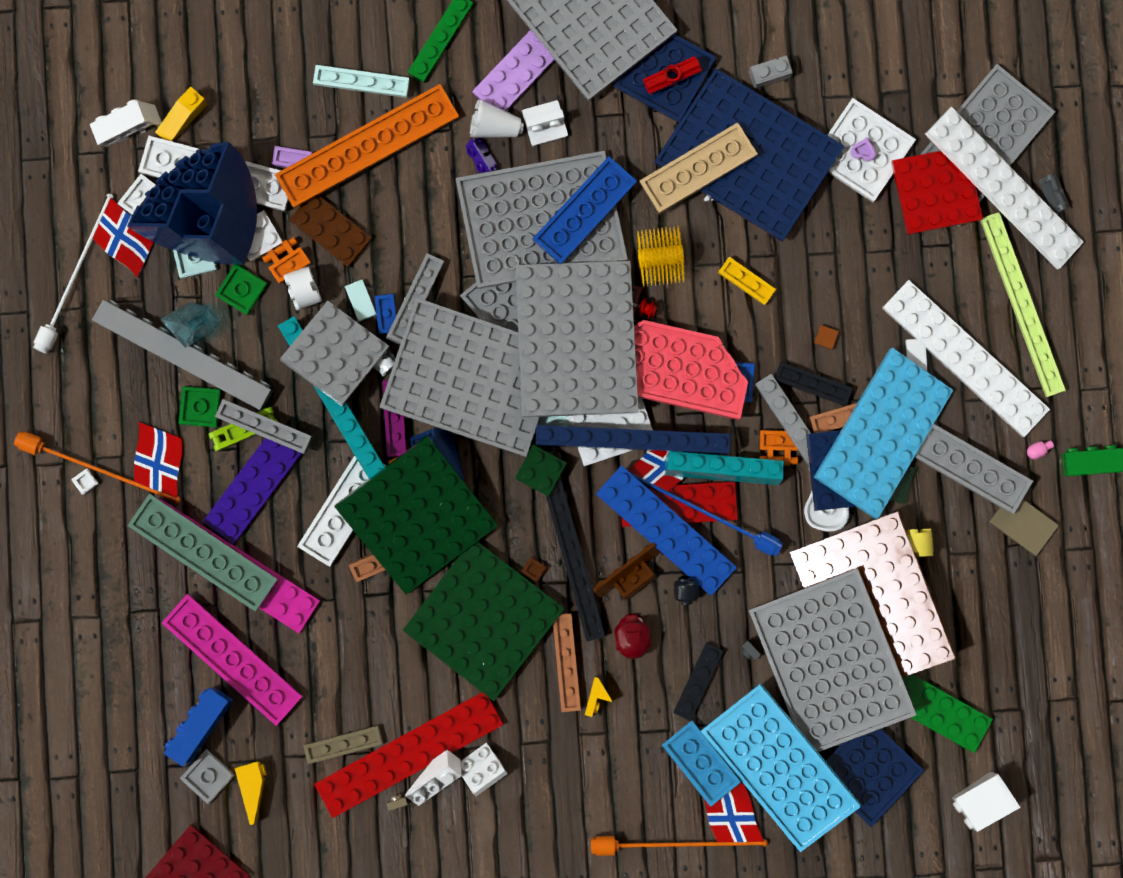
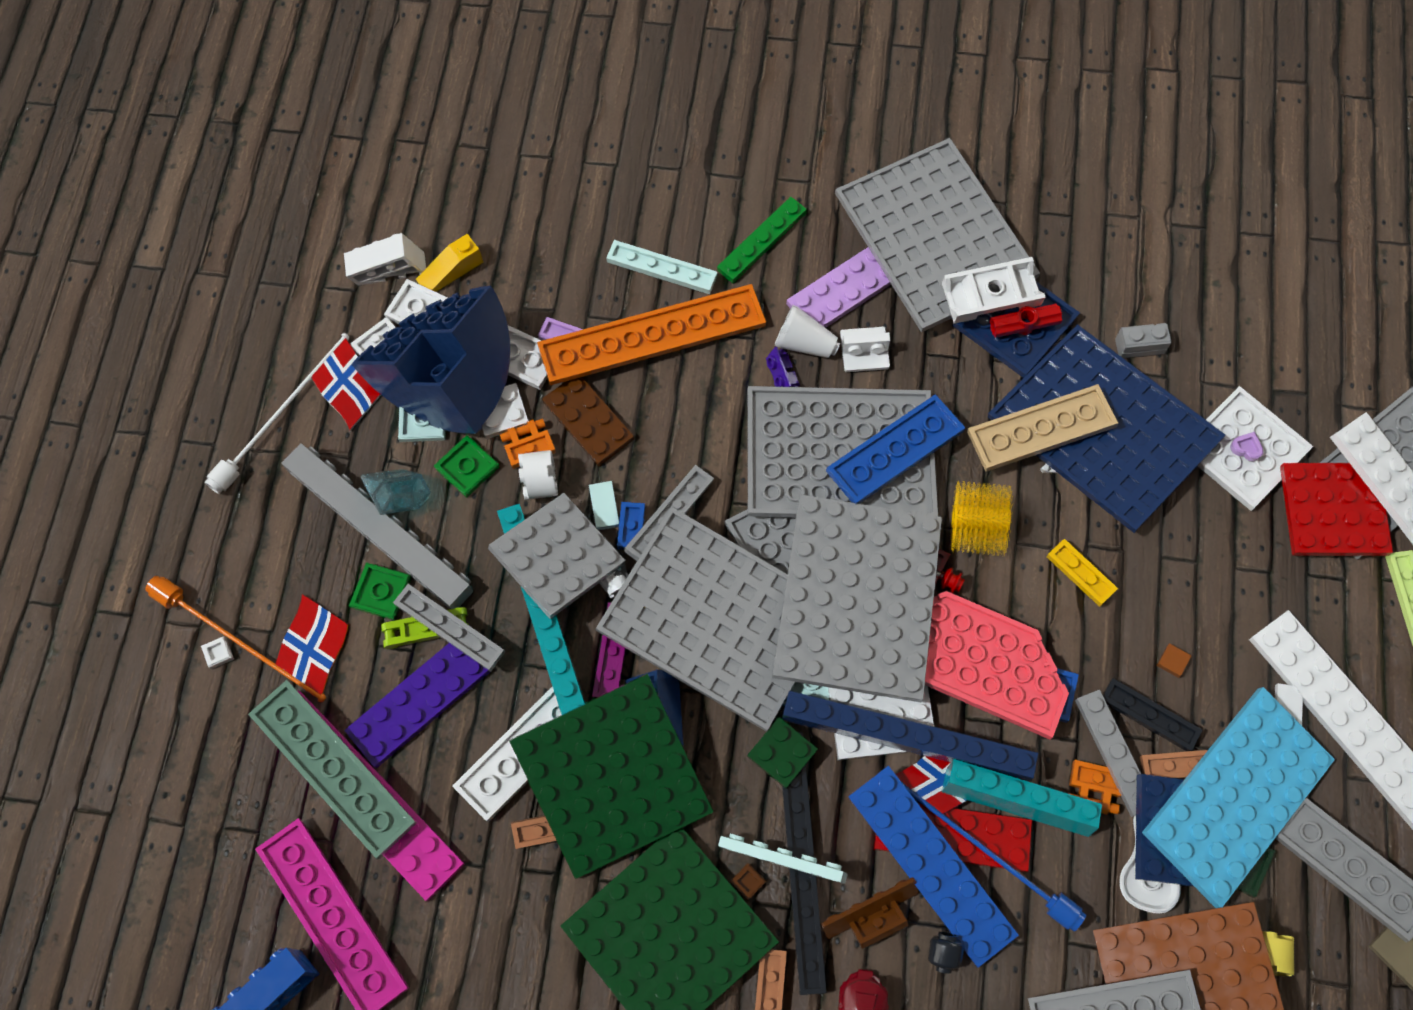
camera: 15 degrees right, 15 degrees down
none -> light aqua plate [718,834,848,884]
none -> white piece [942,257,1046,324]

